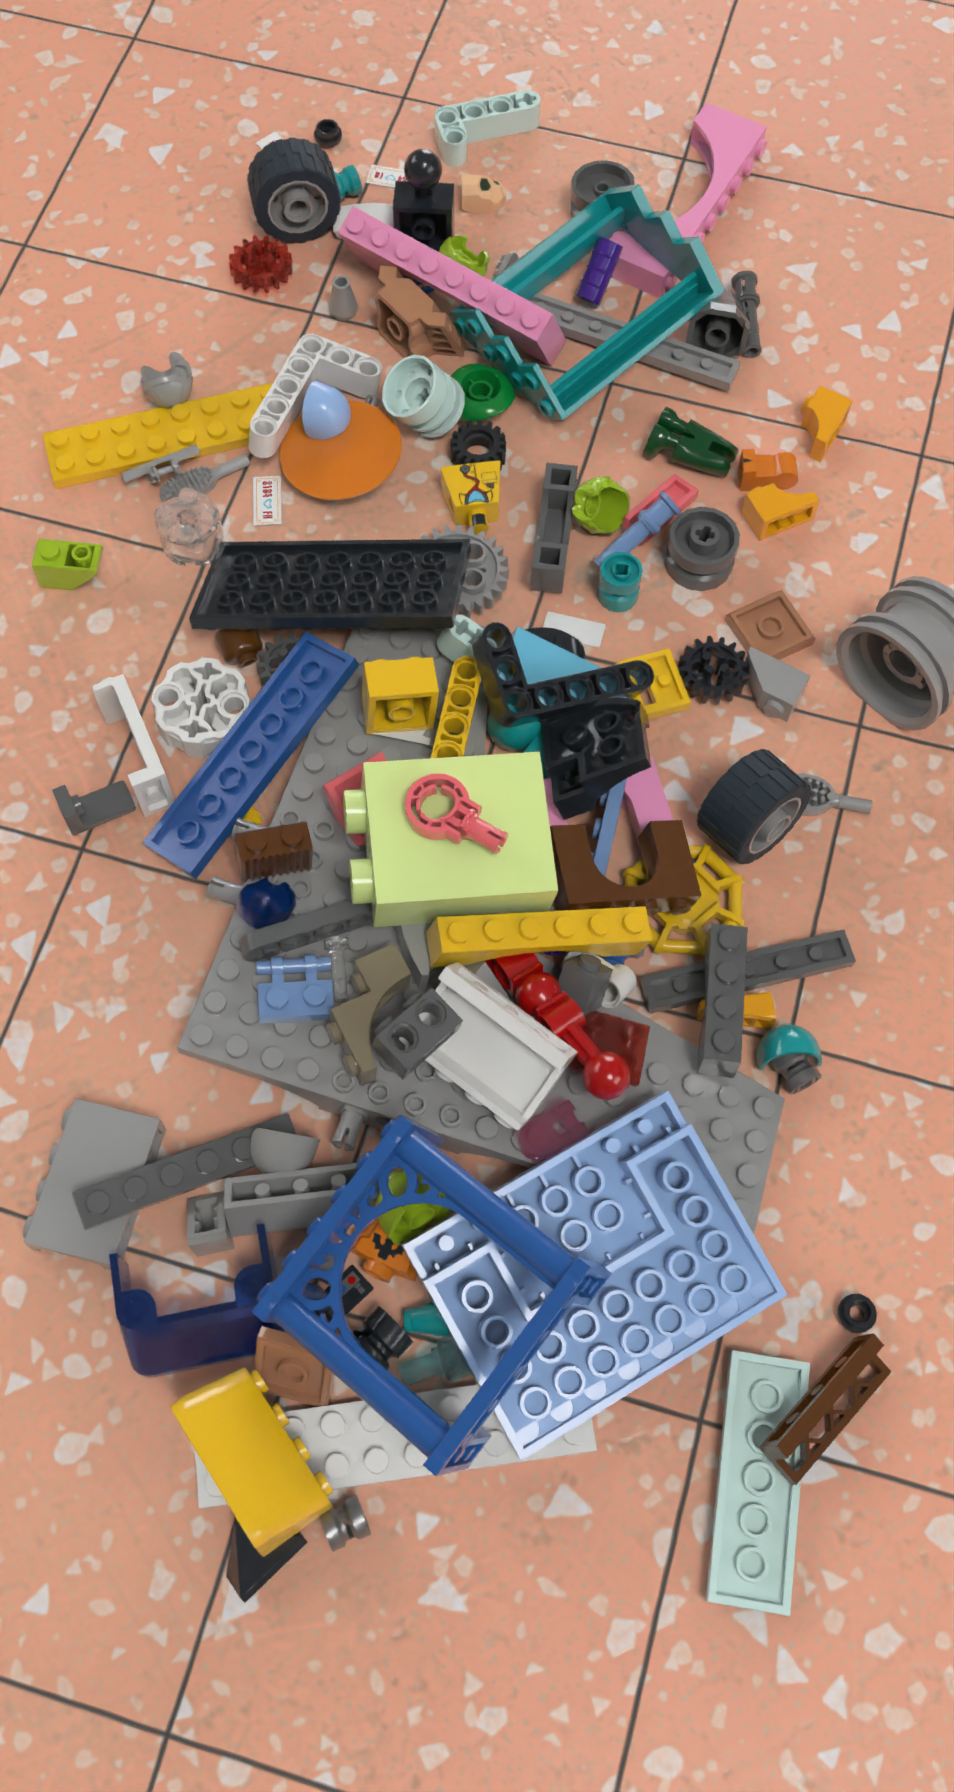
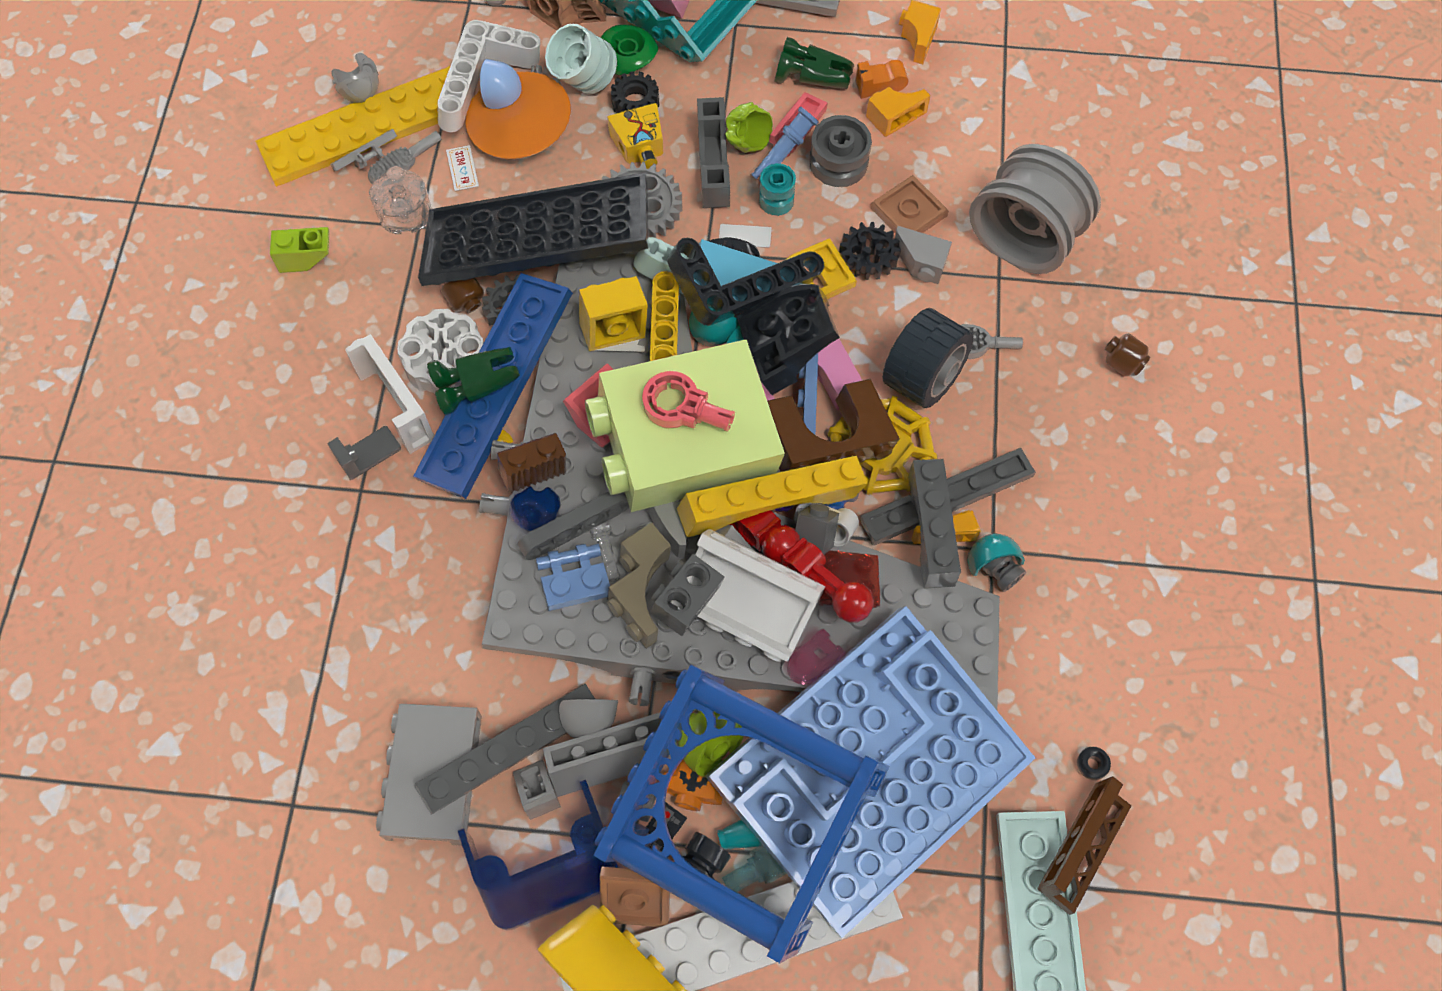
camera: 10 degrees left, 0 degrees up
none -> dark green piece [427,347,520,415]

